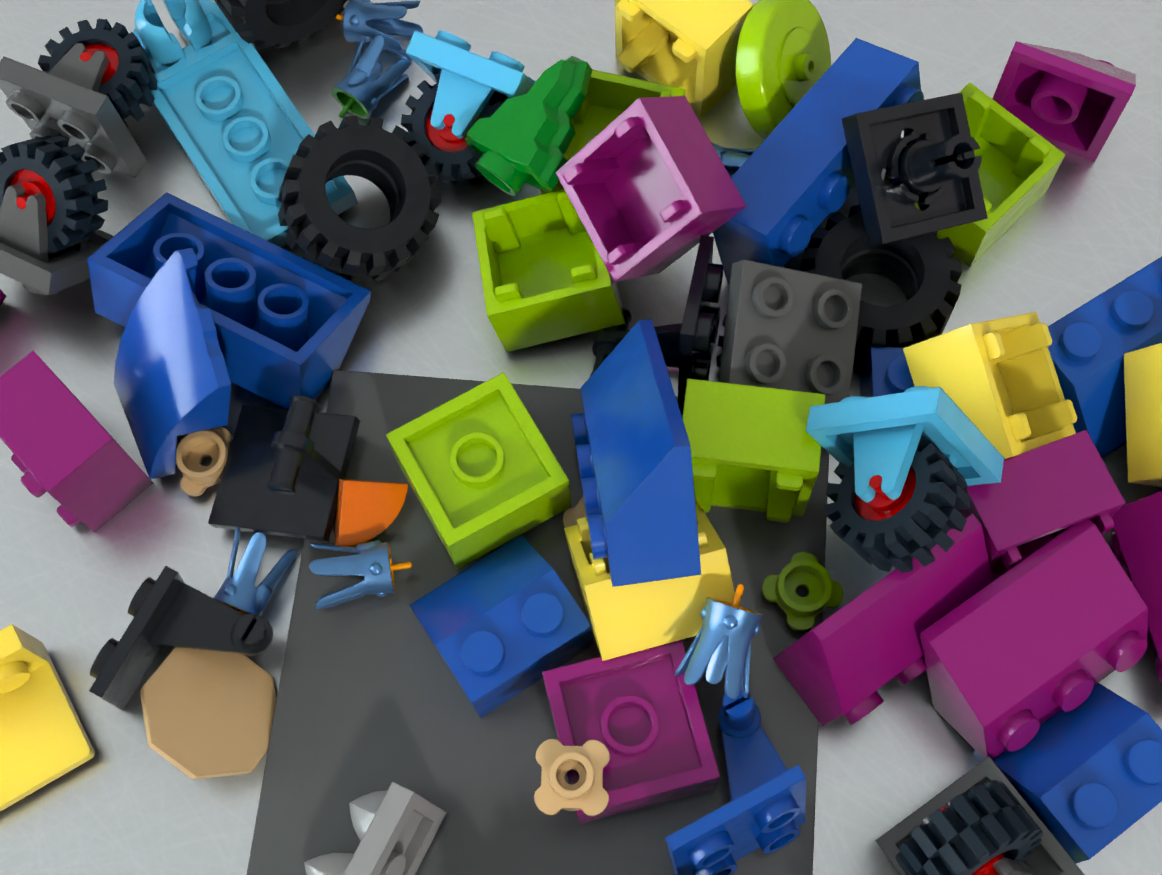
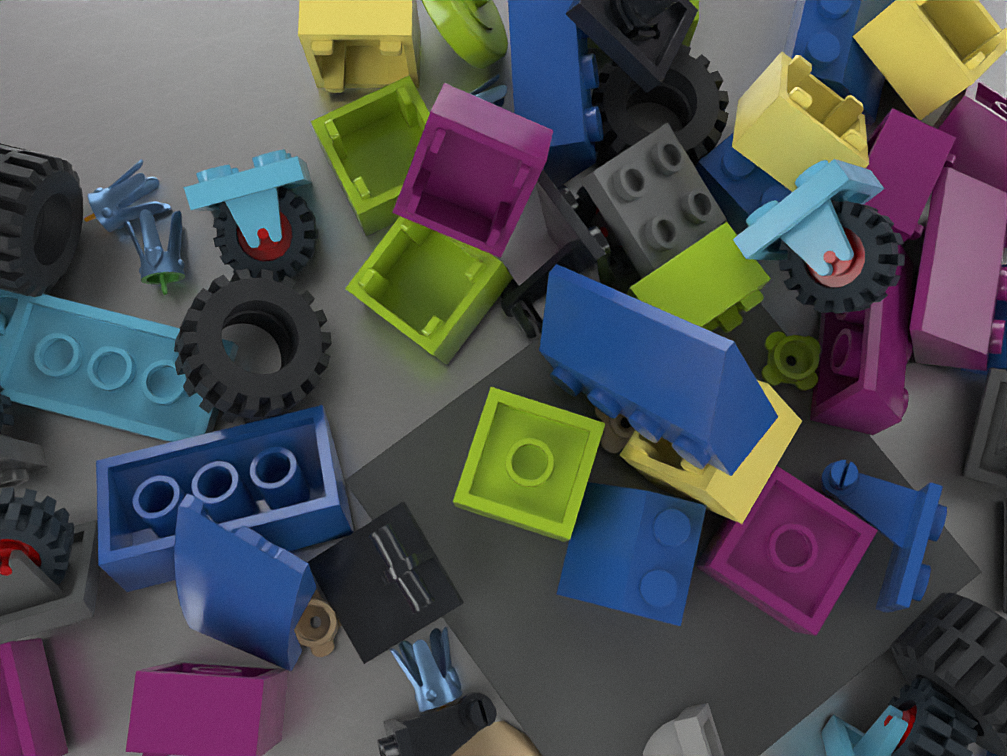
camera: 50 degrees left, 10 degrees up
flat silver piece [309,540,412,610] -> none
orange tile [334,479,408,546] -> none
green rock [465,56,593,196] -> none
tan plate [534,739,610,816] -> none
flat silver piece [674,584,763,699] -> none

